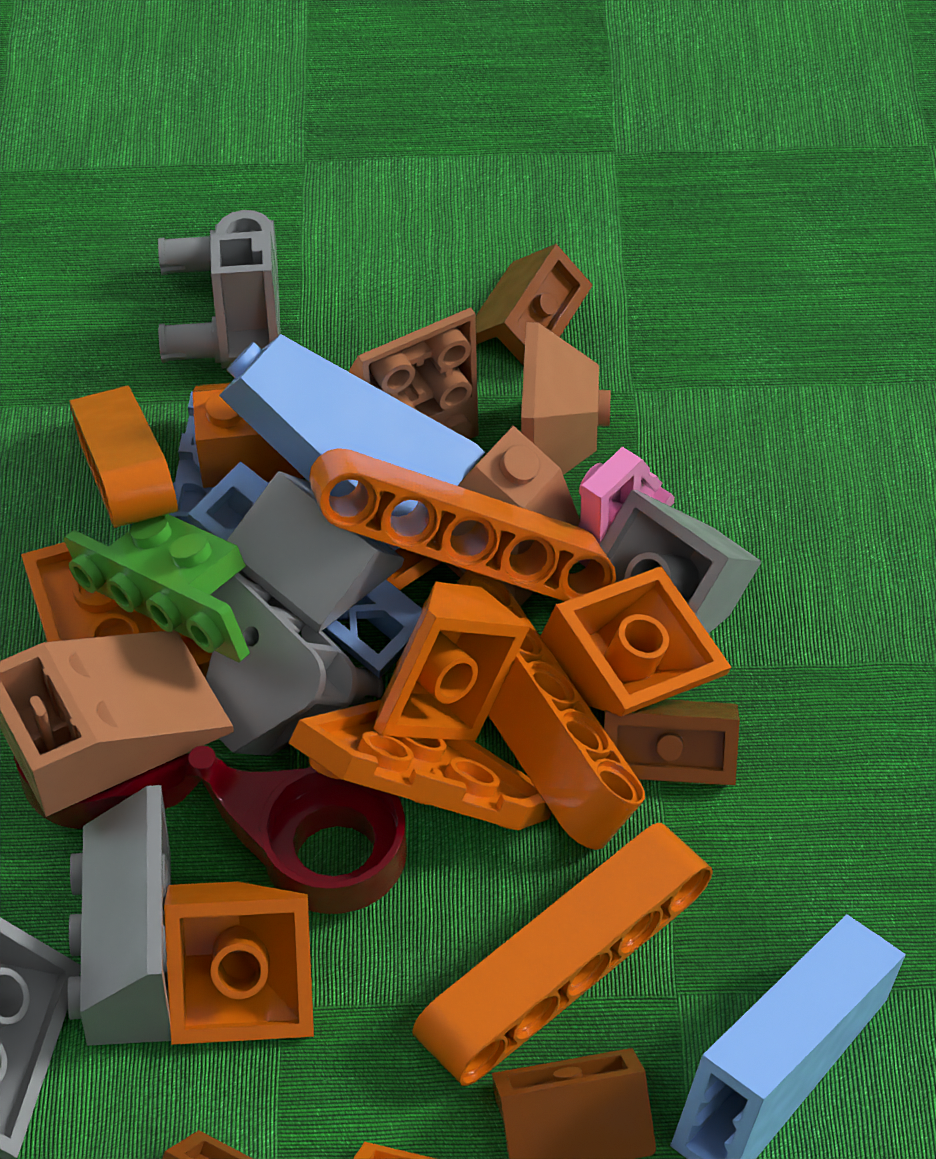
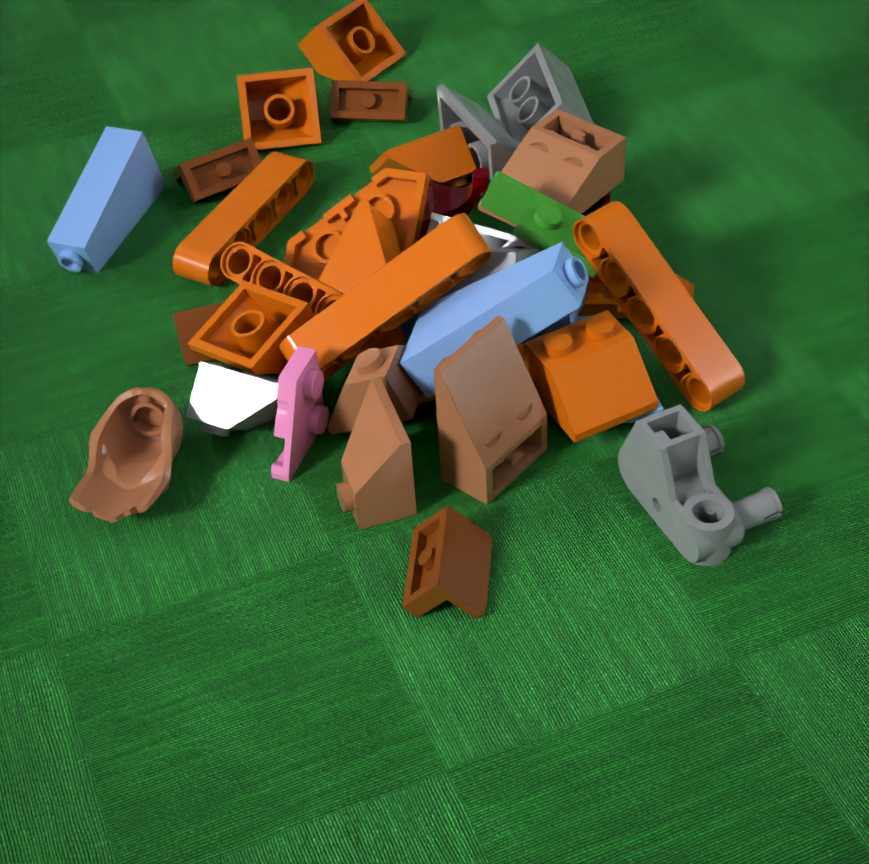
camera: 160 degrees right, 10 degrees down
none -> nougat hair [69,387,183,523]

